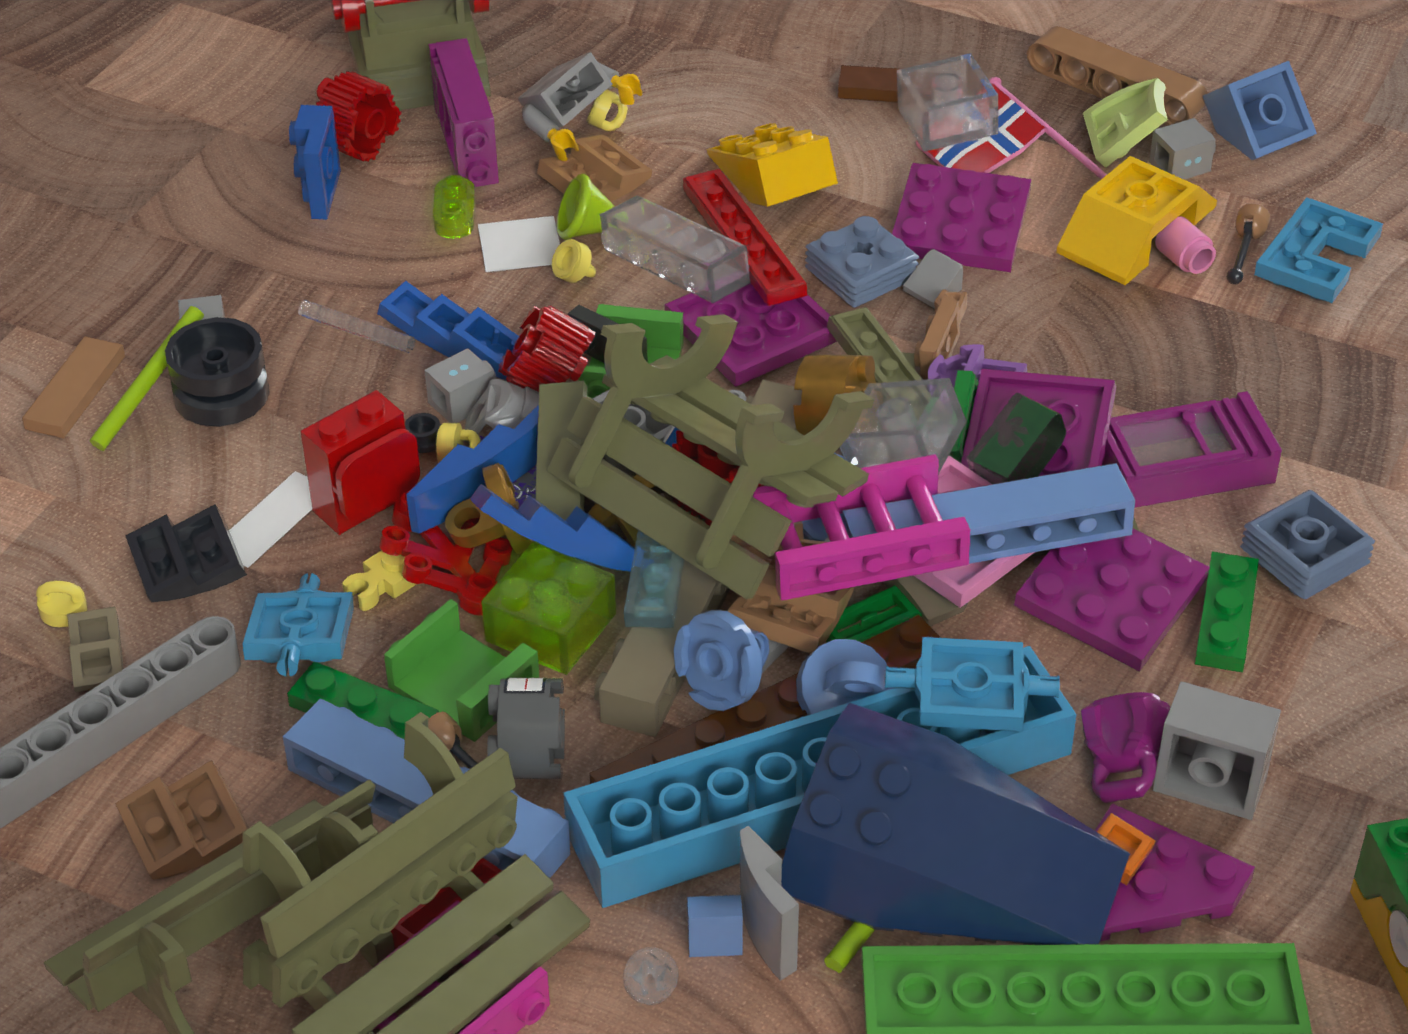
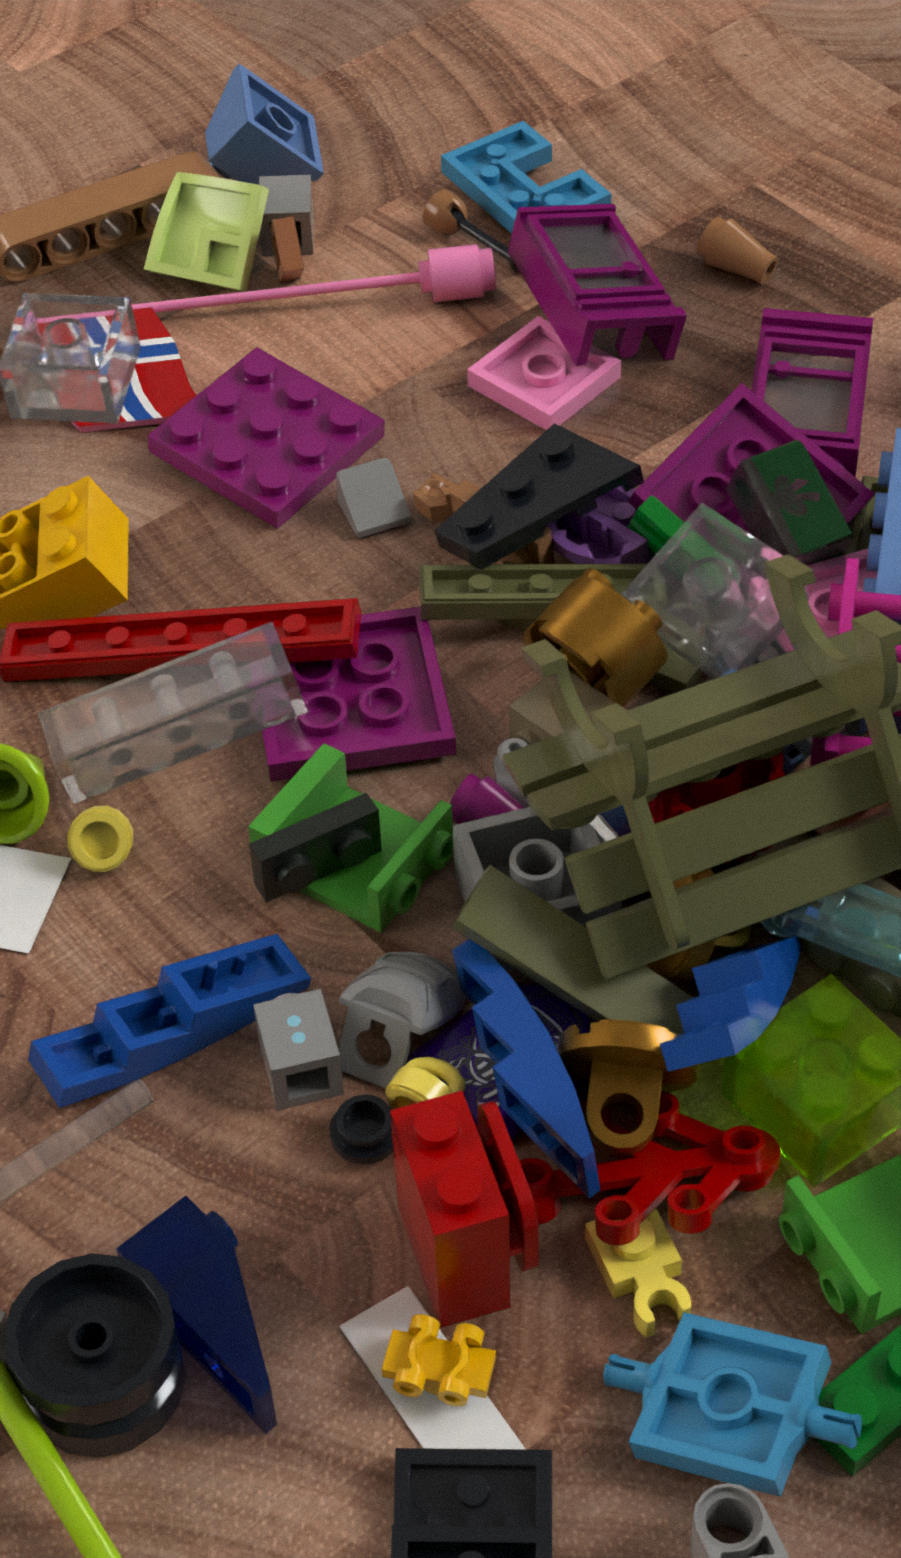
camera: 65 degrees left, 5 degrees up
red brick [498,305,595,392] -> none
sand blue brick [805,216,919,308] -> none
yellow slope [1056,156,1217,285] -> none
none -> clear blue slope [116,1196,277,1434]
none -> nougat tile [269,216,304,282]
none -> yellow piece [381,1314,496,1406]
none -> black wing [434,423,644,570]
none -> bright pink tile [467,316,621,430]
none -> magenta door [508,204,687,366]
none -> medium nougat cone [697,217,778,285]

